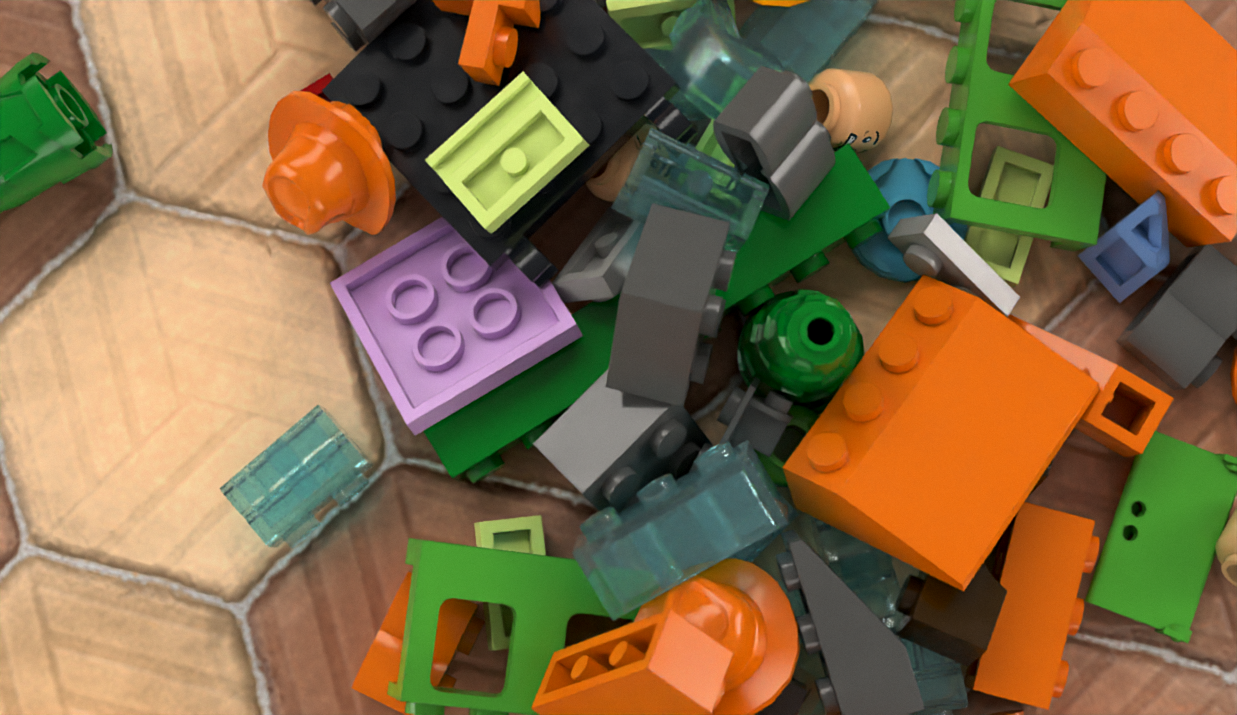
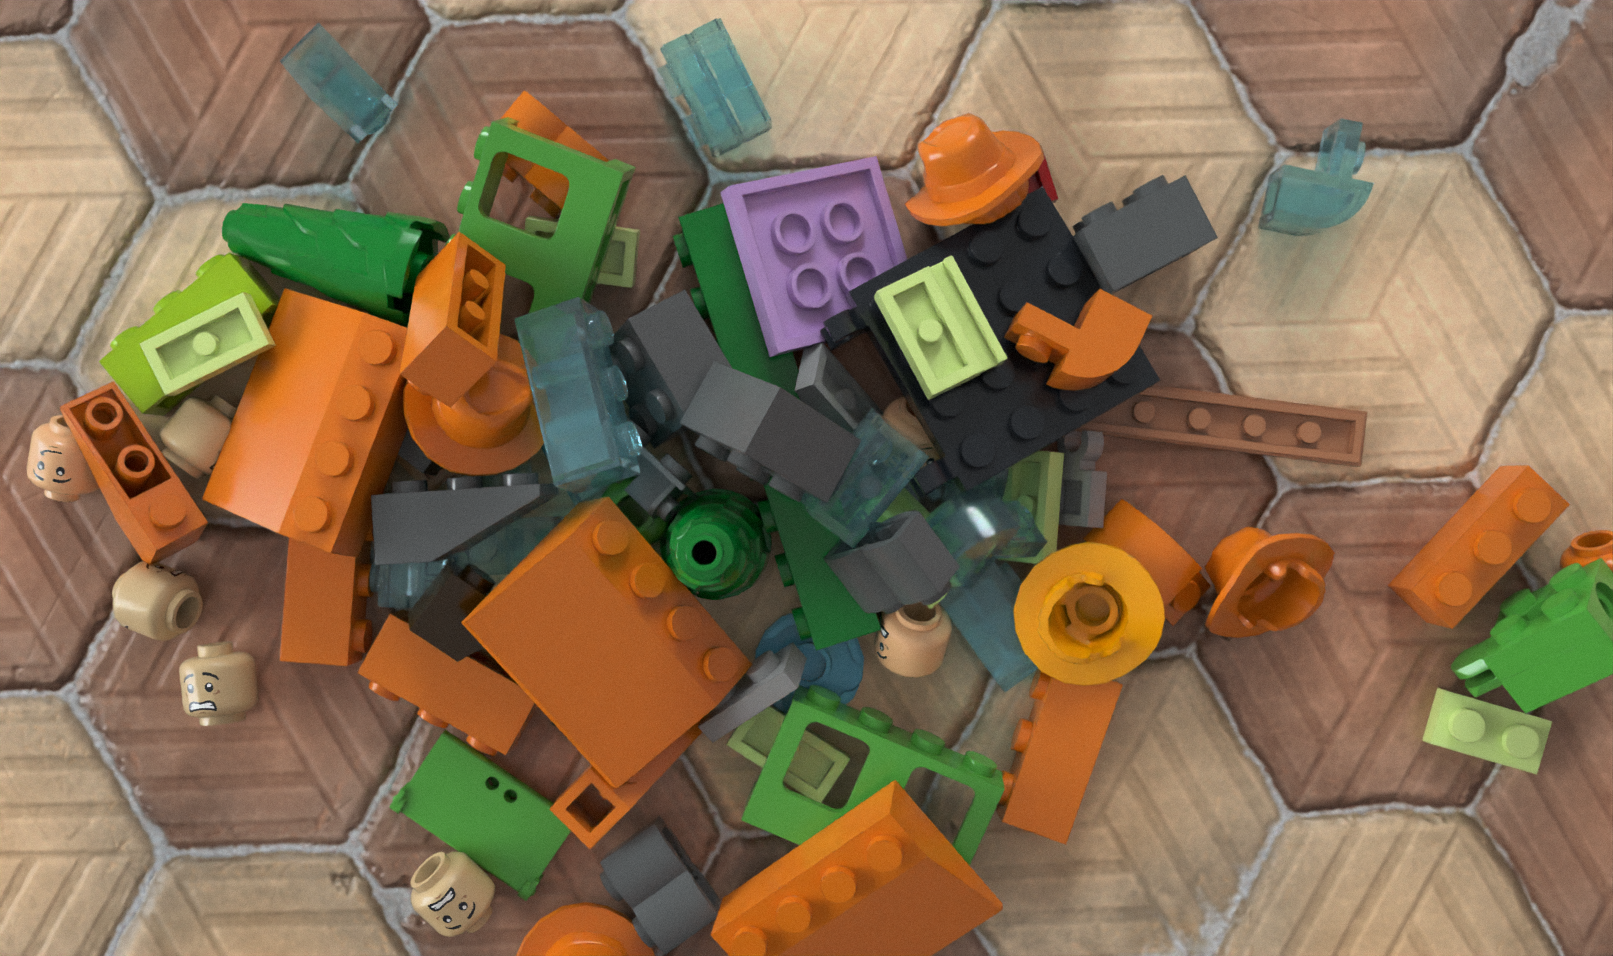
camera: 105 degrees right, 5 degrees up
medium blue slope [1078,190,1170,303] -> none

